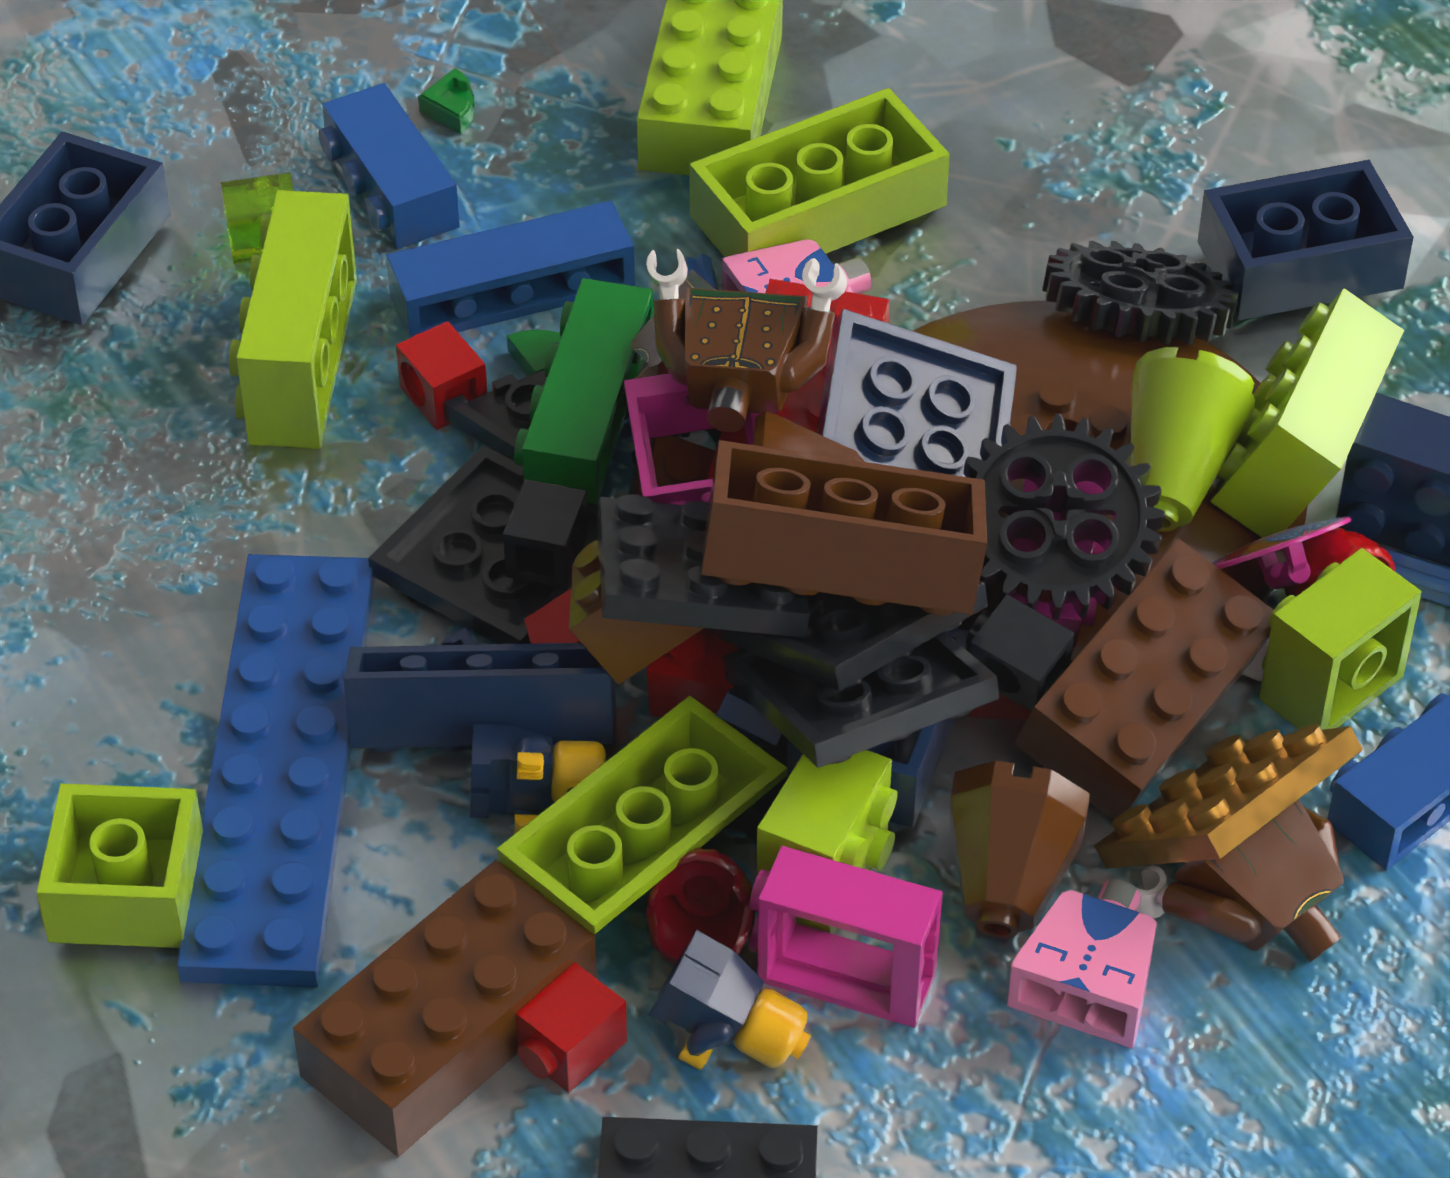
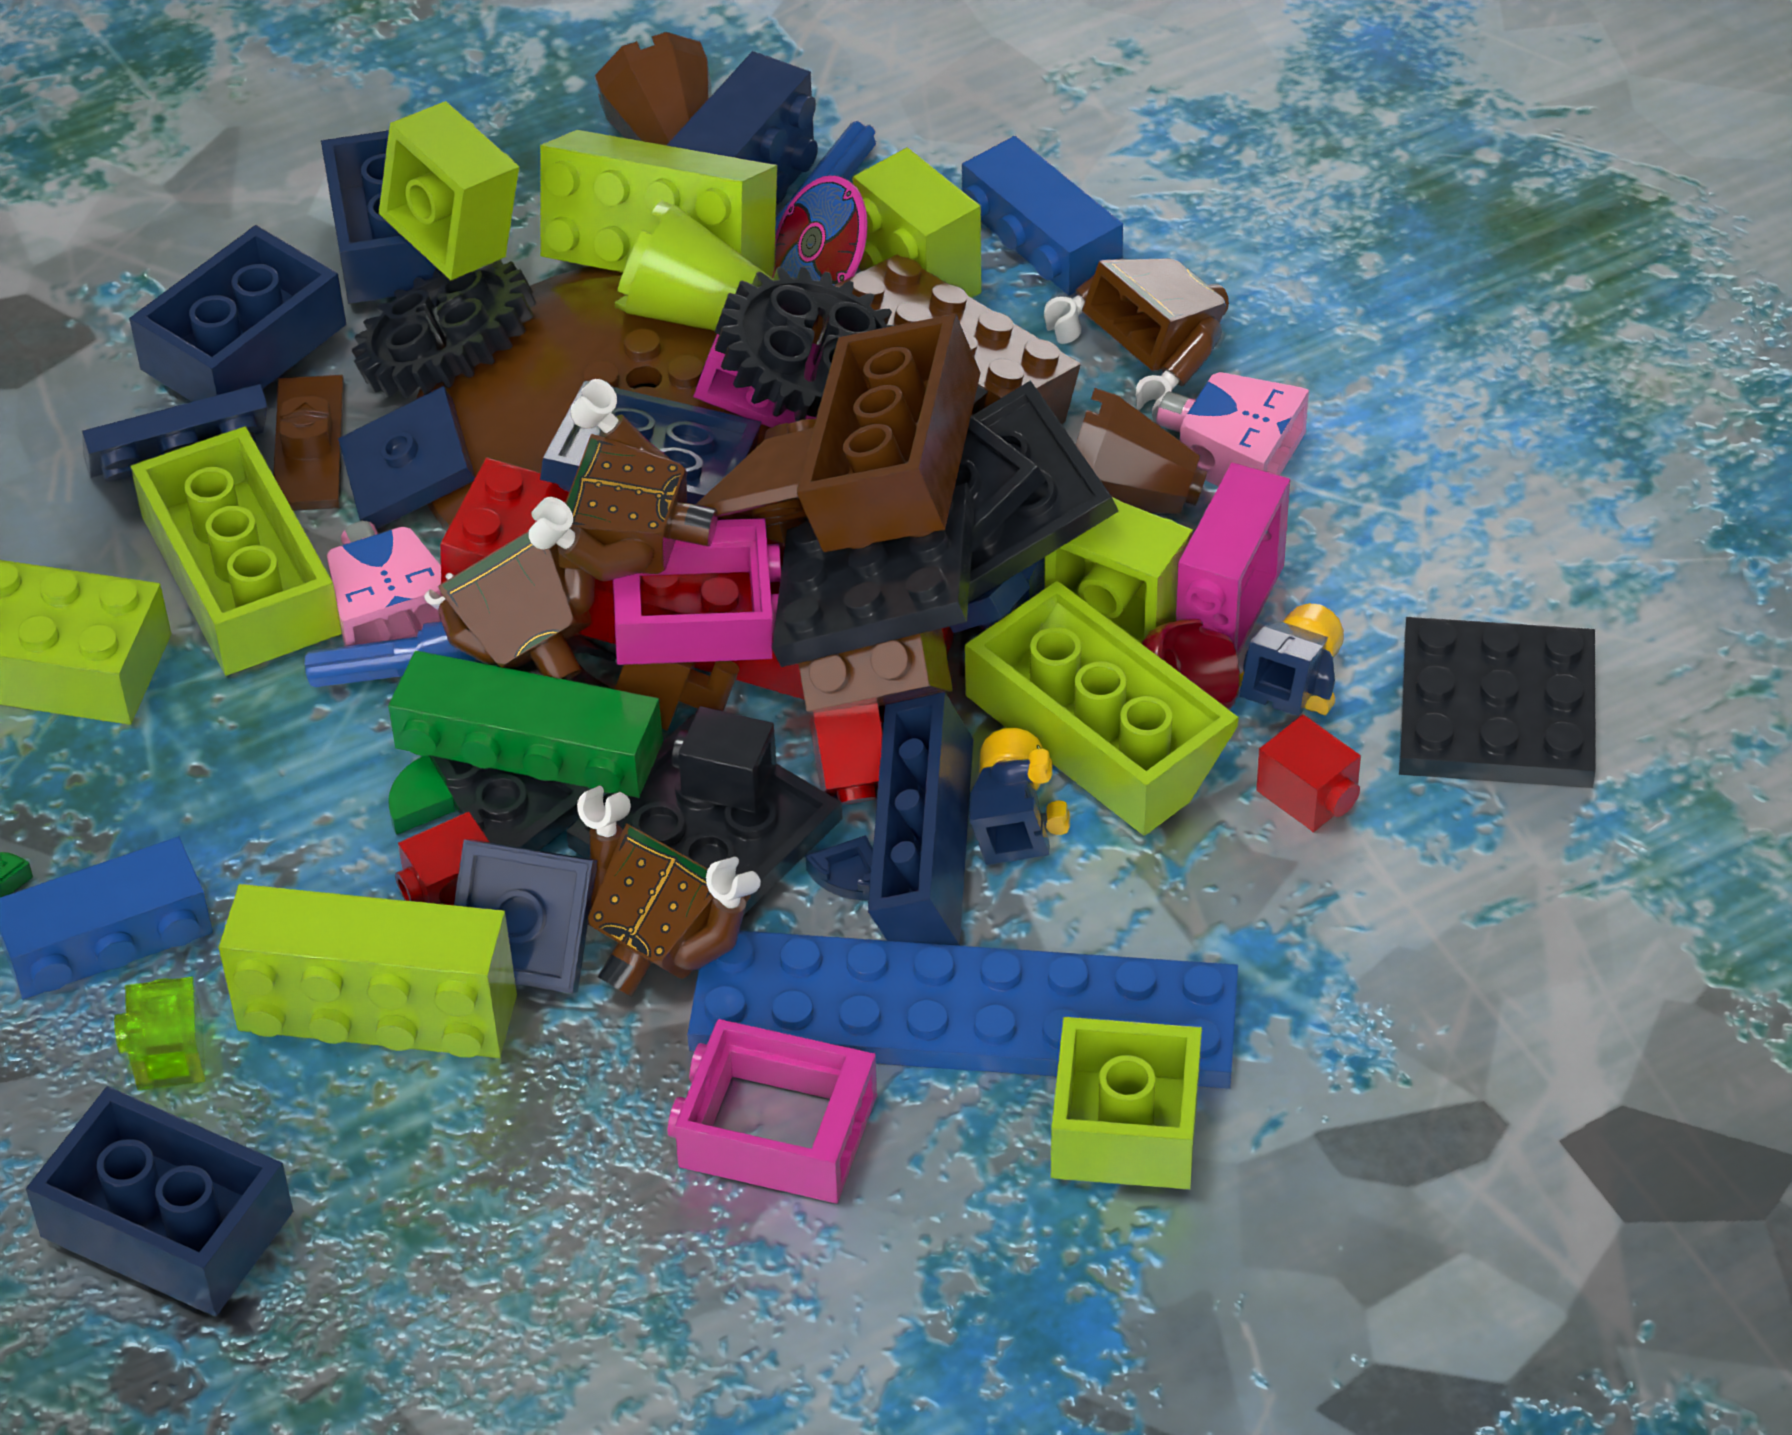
camera: 85 degrees left, 0 degrees up
reddish brown brick [293,859,597,1157] -> none
blue brick [386,200,635,339] -> none
pearl gold plate [1094,724,1363,869] -> none
none -> dark blue plate [82,384,267,482]
none -> dark blue brick [129,225,347,402]
none -> reddish brown piece [273,375,344,511]
none -> dark blue plate [338,386,476,529]
none -> lime brick [379,101,519,280]
none -> dark blue plate [454,839,598,993]
none -> reddish brown torso [577,786,760,997]
none -> dark pink window [668,1019,877,1204]

